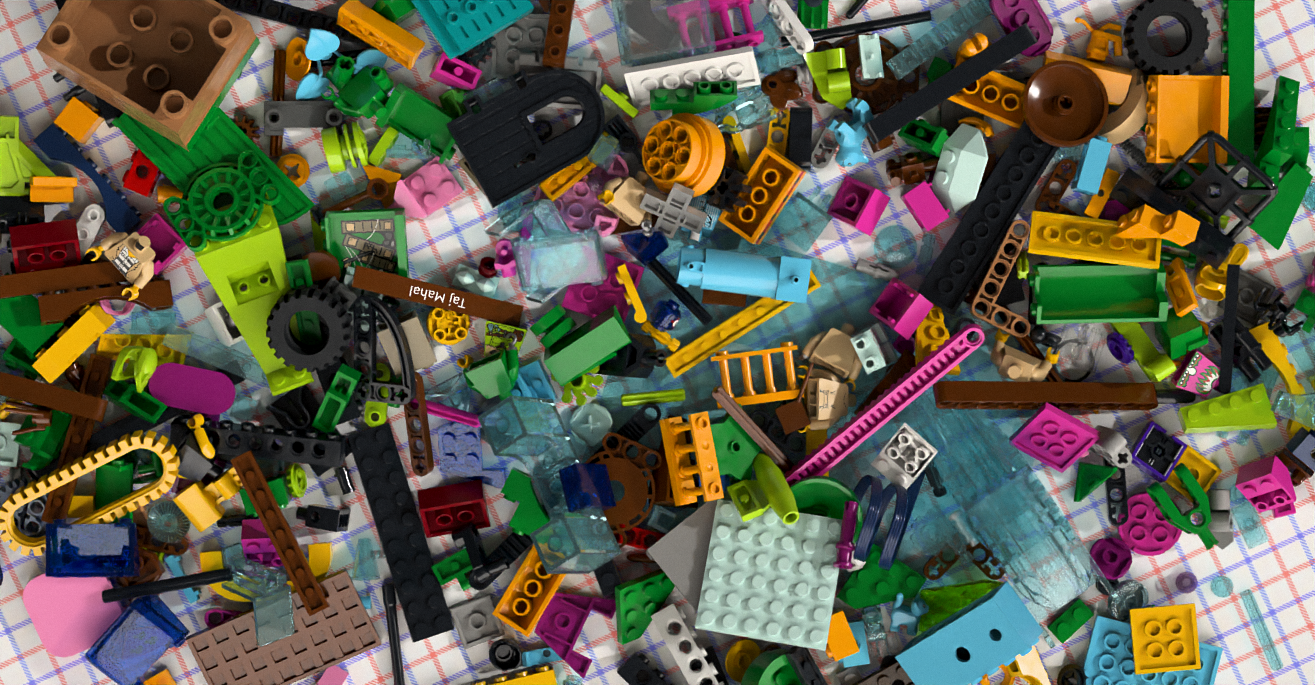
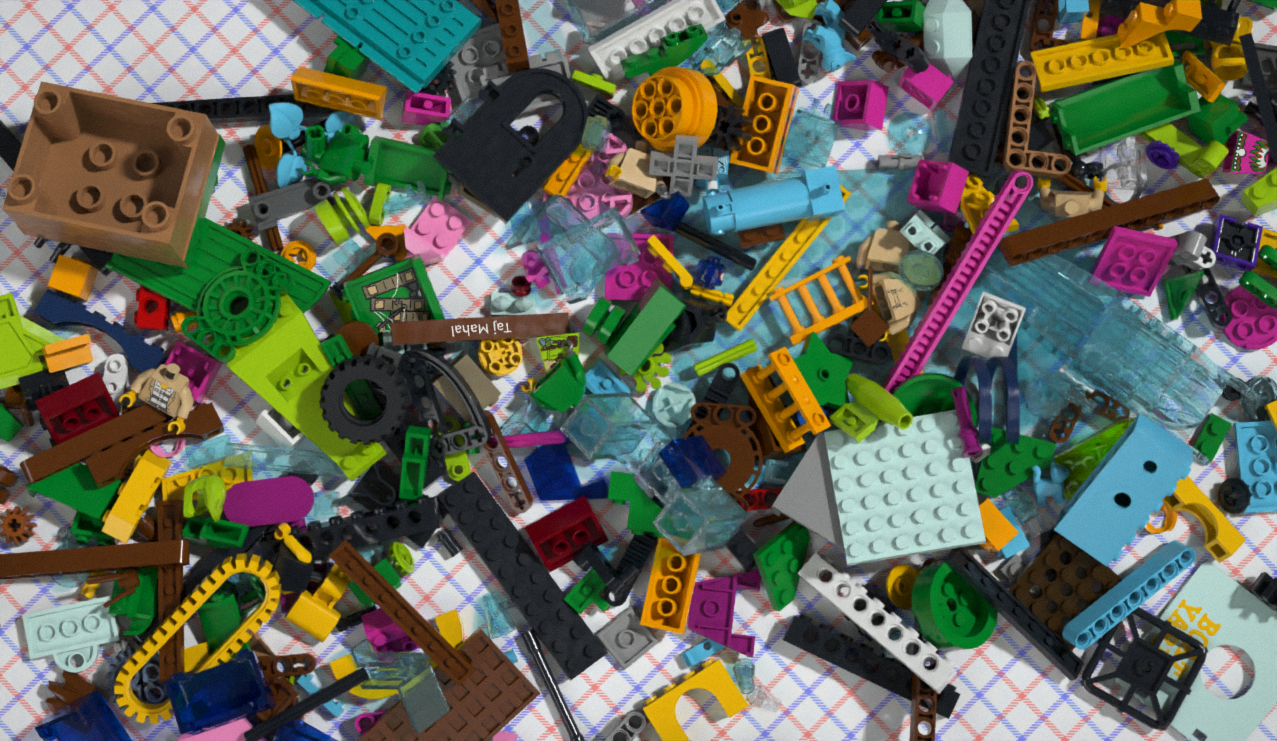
camera: 20 degrees left, 5 degrees down
clear light blue dish [147,501,191,543] -> none
black torso [296,504,351,532] -> none
black hair [489,638,522,672] -> none
reddish brown axle [711,386,794,473] -> none
black axle [924,459,947,498] -> none
magenta tile [1089,537,1132,579] -> none
black bar [1155,389,1196,404] -> none
none -> black beam [866,19,929,74]
none -> clear light blue tile [898,250,944,291]

